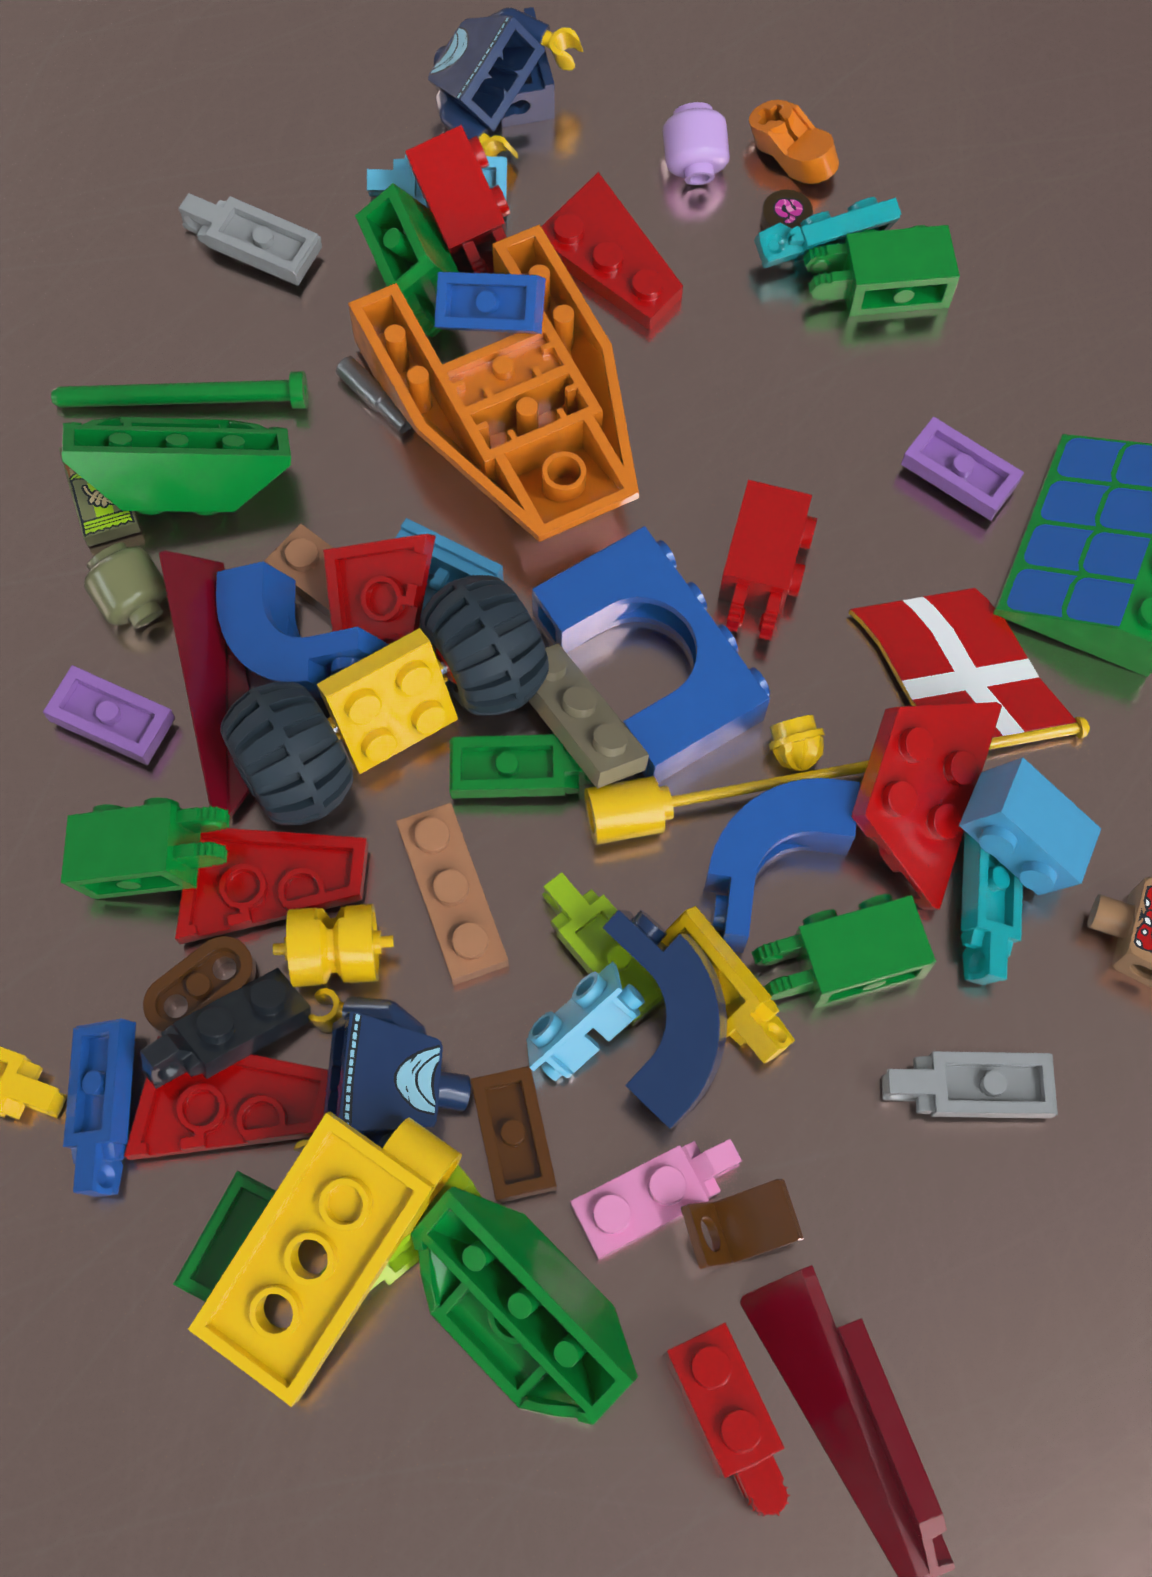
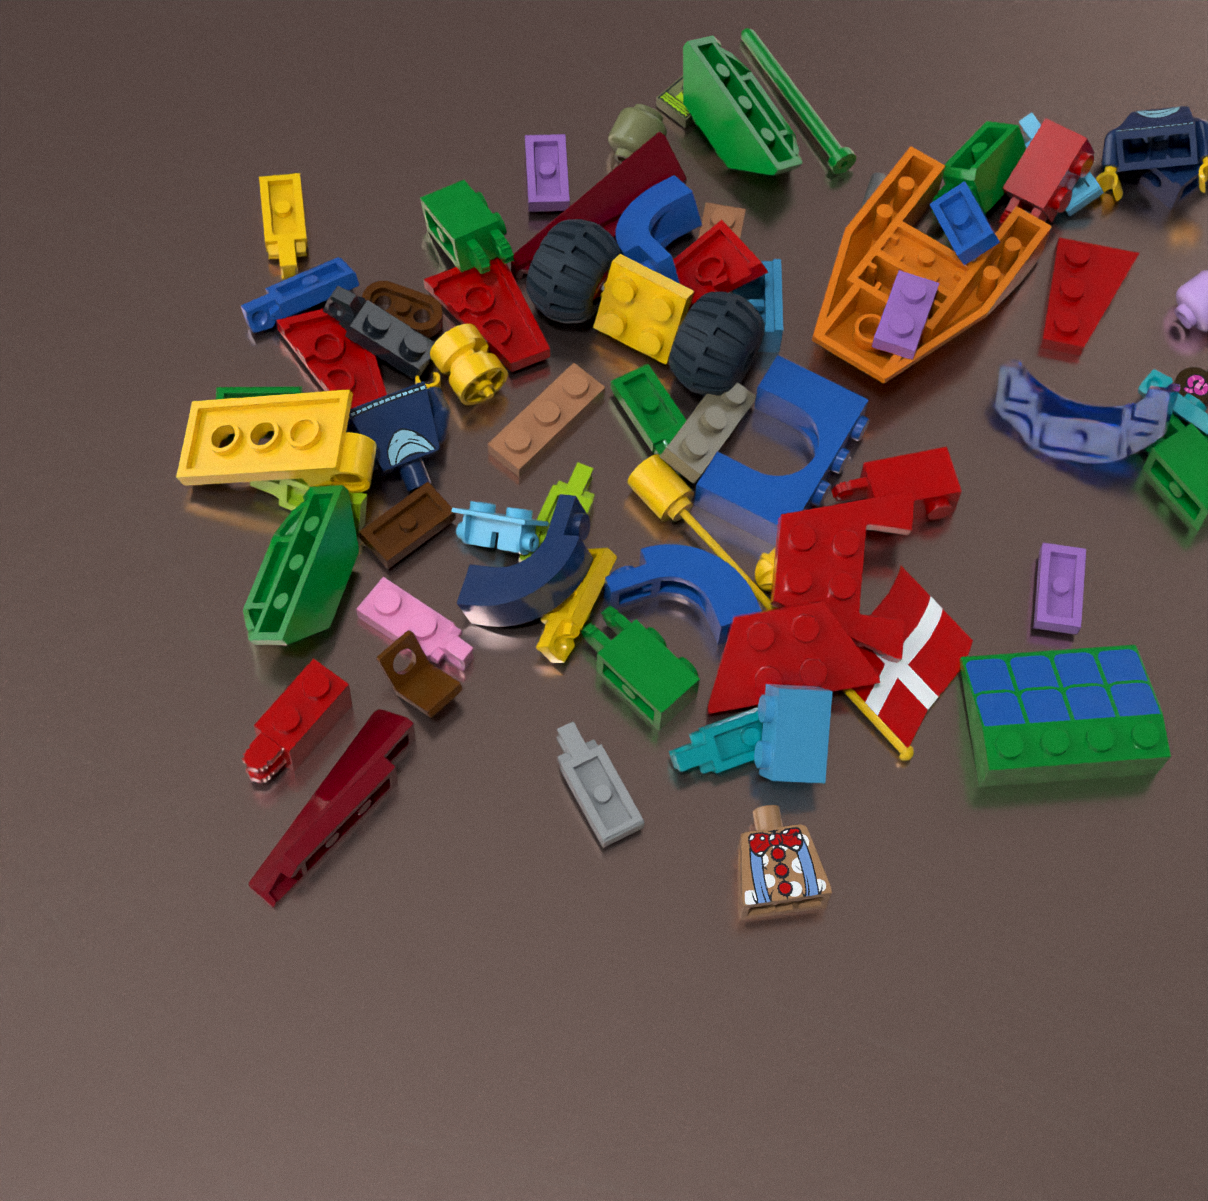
camera: 60 degrees right, 5 degrees down
light grey hinge [178,193,322,286] -> none
none -> red wing [770,491,915,663]
none -> medium lavender plate [872,270,939,360]
none -> clear blue windscreen [995,359,1180,464]

